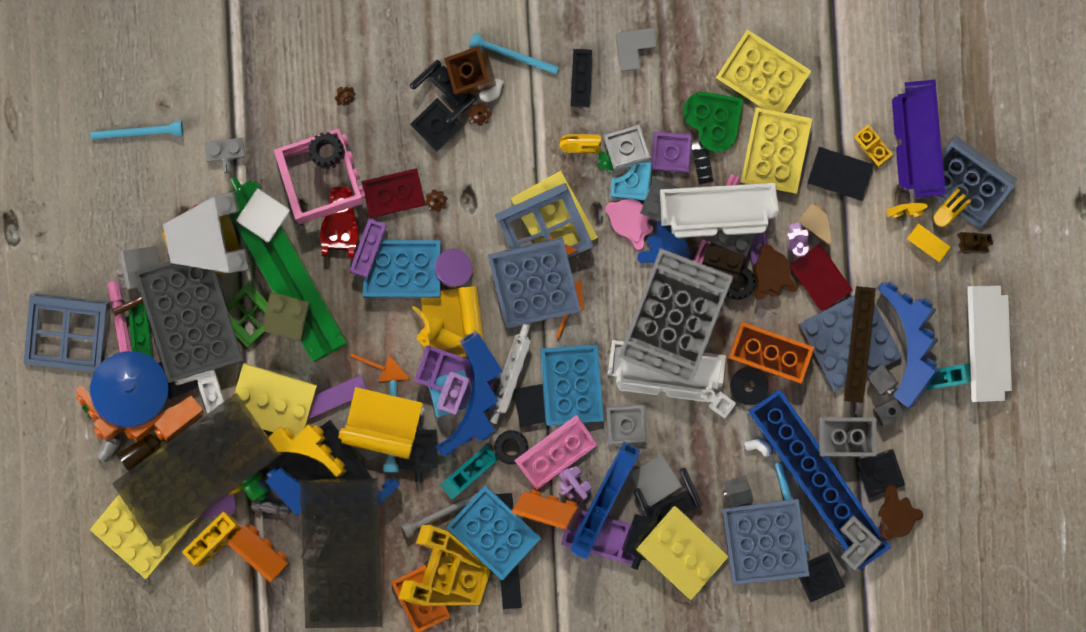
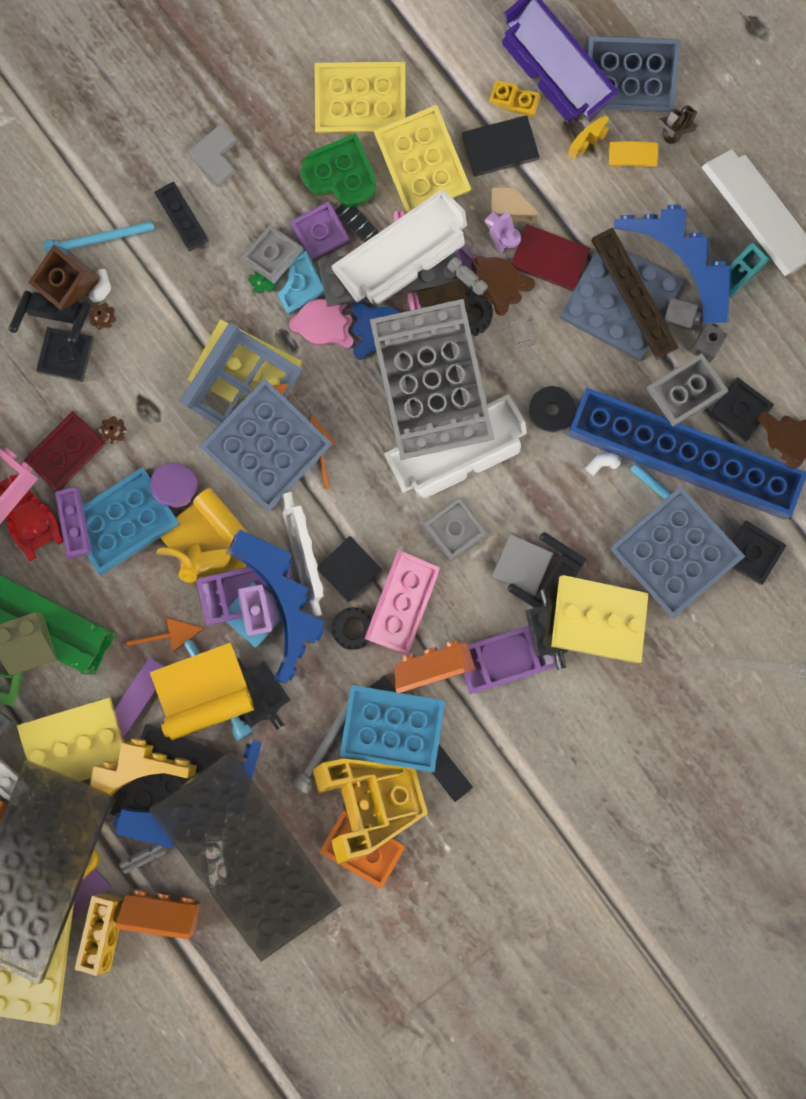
camera: 30 degrees left, 5 degrees down
green head [242,472,270,501] -> none
teal slope [440,445,498,499] -> none
dark azure plate [540,345,604,426] -> none
lavender hips [558,466,592,502] -> none
yellow arm [559,134,601,153] -> none
blue arch [569,441,641,560] -> none
white plate [700,386,736,418] -> none
flat silver brick [722,475,753,508] -> none
orange brick [727,322,814,384] -> none
light grey tile [840,516,881,571] -> none
yellow arm [933,188,971,227] -> none
none -> light grey axle [447,257,488,295]

